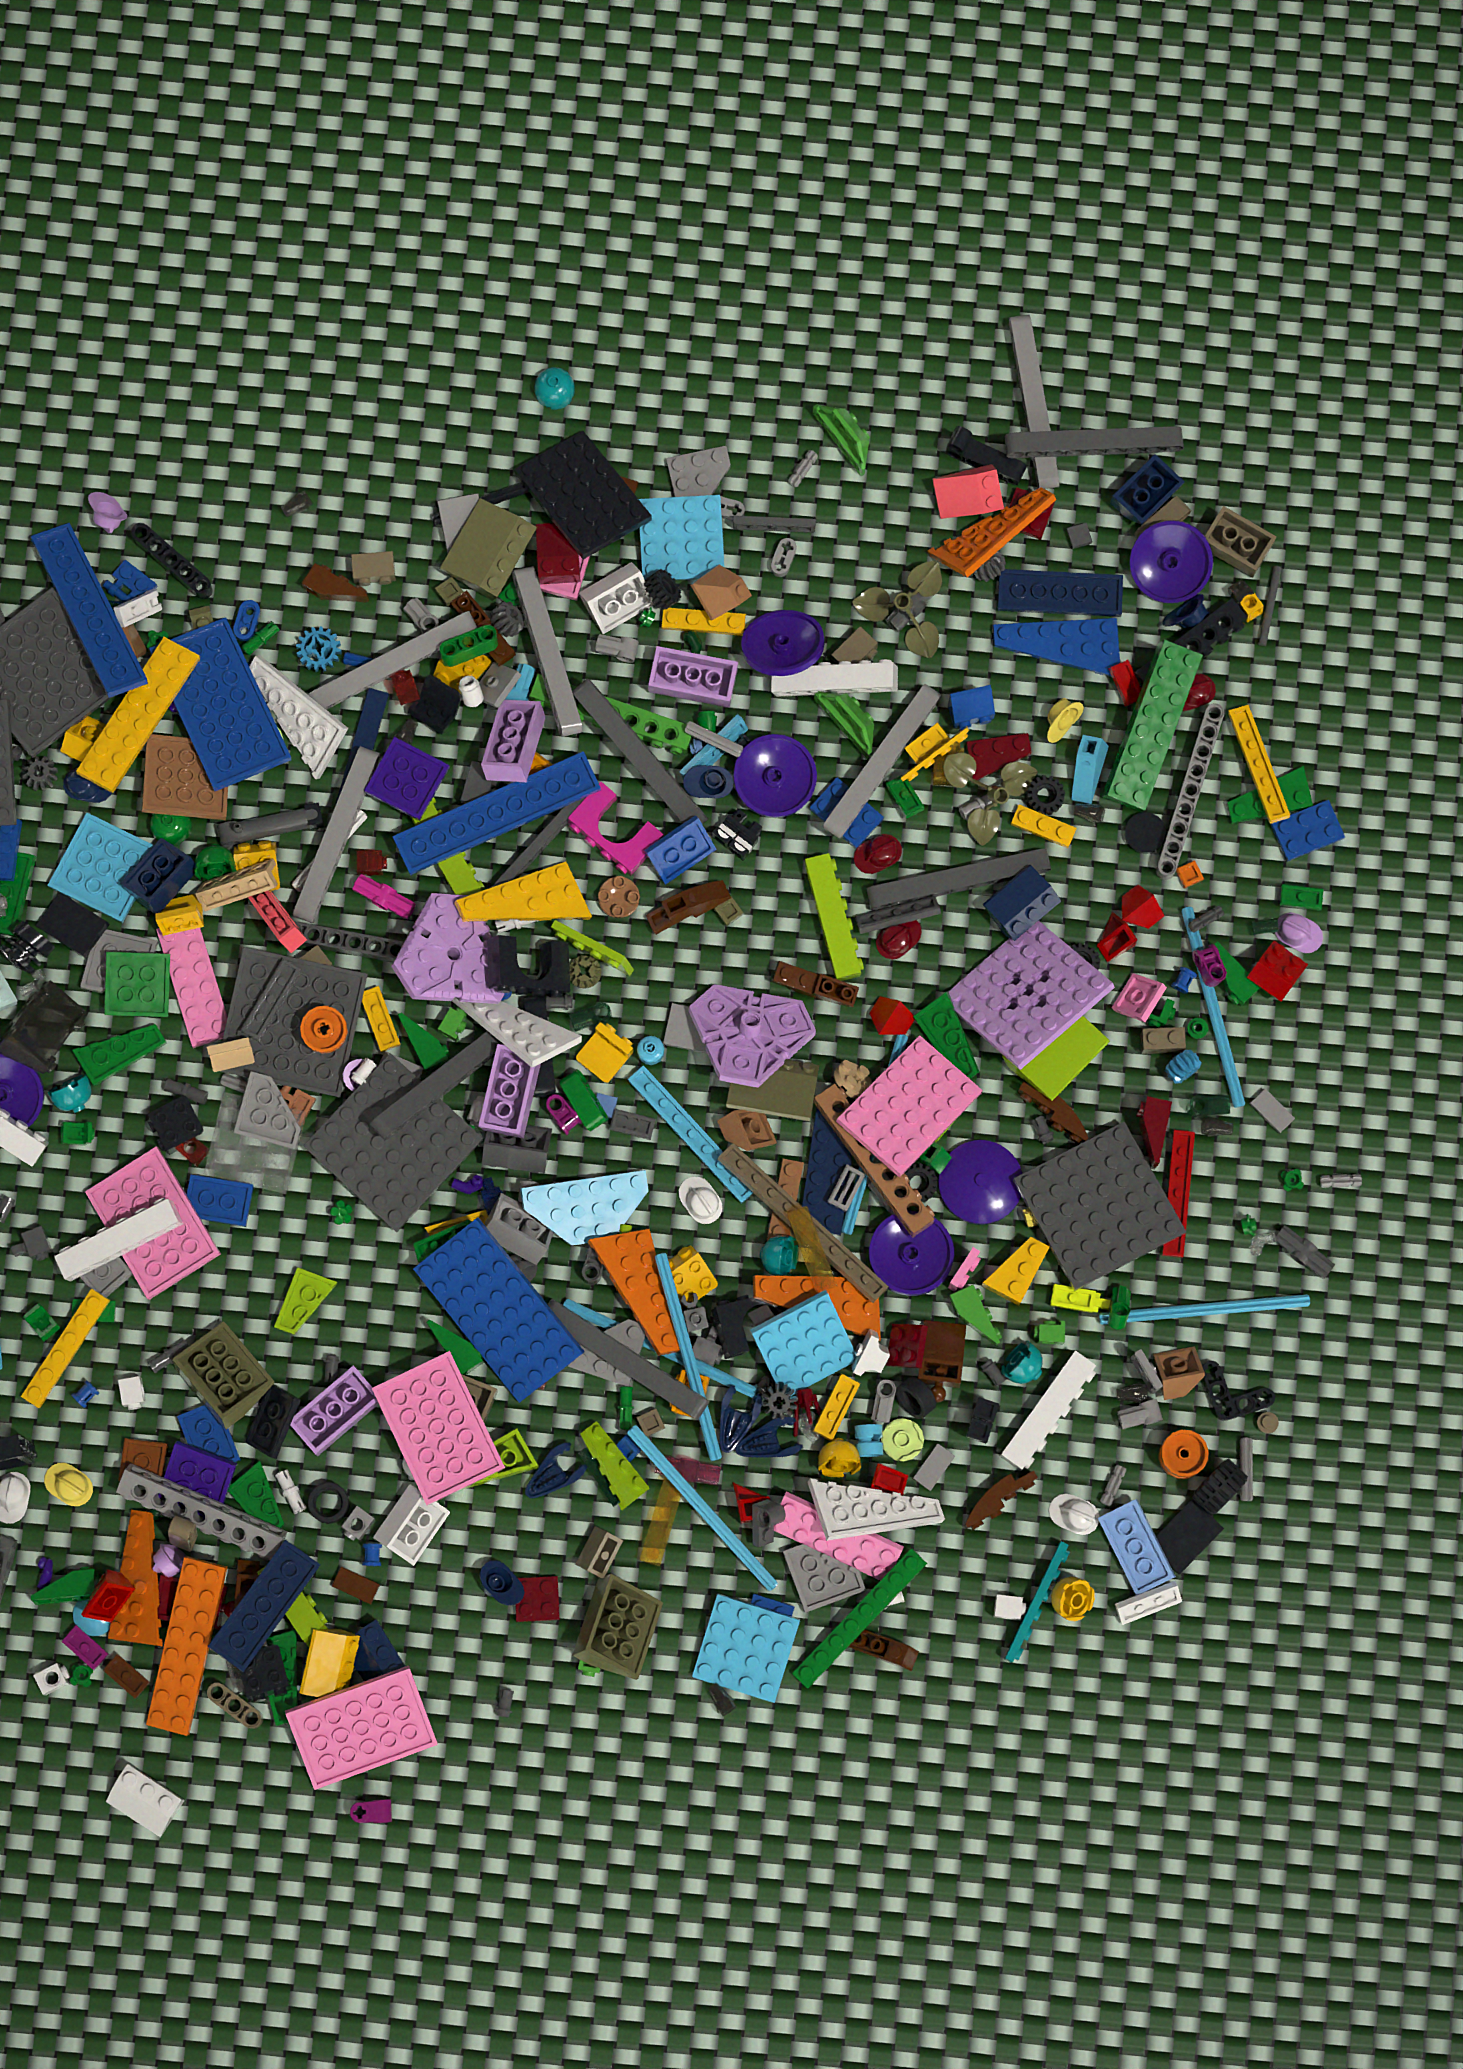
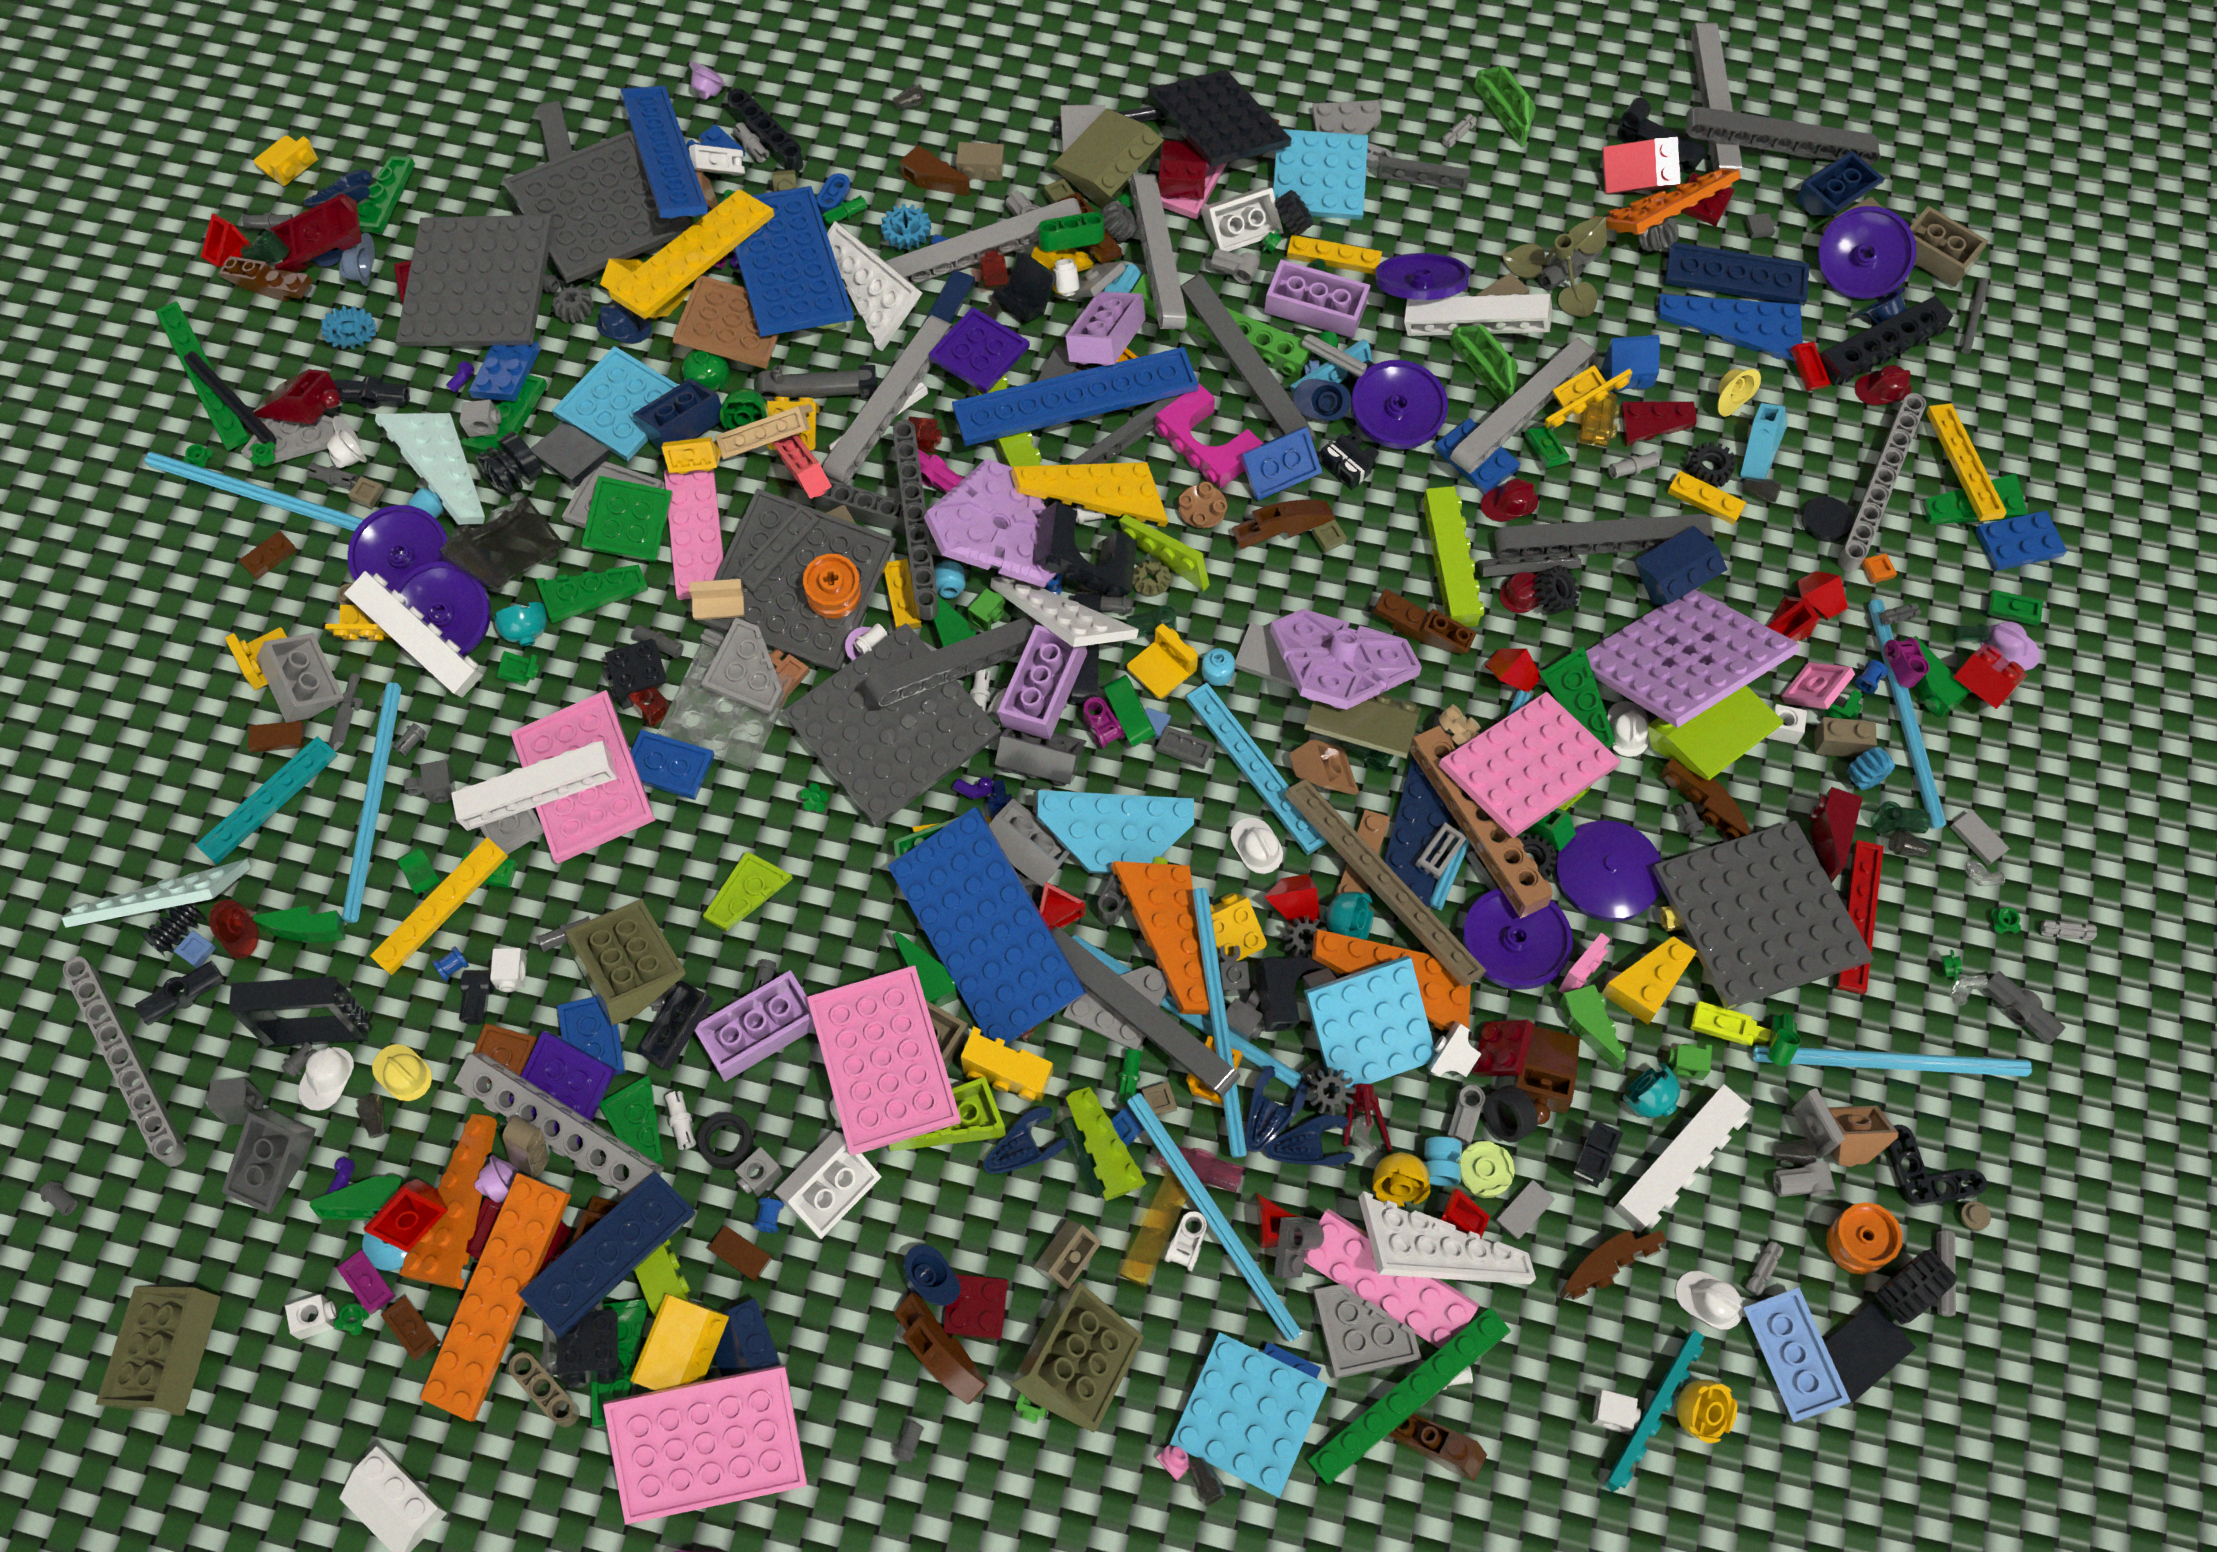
camera: 10 degrees right, 15 degrees down
teal cylinder [534,367,575,410] -> none
medium nougat slope [691,564,752,620] -> none
light grey beam [771,538,797,577] -> none
clear yellow plate [787,1206,837,1294] -> none
yellow plate [812,1374,860,1441] -> none
olive plant [943,753,1038,846] -> none
dark grey pin [981,1359,1007,1387] -> none
green brick [1101,640,1203,812] -> none
white plate [1115,1581,1182,1625] -> none
green plate [1187,1018,1208,1039] -> none
leg [1227,579,1264,623] -> none
none -> clear smoke cone [355,1094,386,1139]
none -> black piece [459,970,495,1025]
none -> light grey pin [733,123,769,163]
none -> dark grey beam [893,420,939,620]
none -> reddish brown slope [894,1293,988,1405]
none -> medium azure head [934,560,965,598]
none -> yellow wedge [961,1026,1053,1102]
none -> white pin [970,669,991,712]
none -> red slope [1039,881,1086,930]
none -> bright pink plate [1156,1445,1190,1481]
none -> white piece [1165,1211,1207,1272]
none -> red slope [1264,874,1320,927]
none -> dark grey gear [1282,916,1327,958]
none -> black tyre [1533,565,1579,614]
none -> white piece [1607,701,1649,757]
none -> white brick [1766,704,1807,745]
none -> clear arm [1964,859,2005,886]

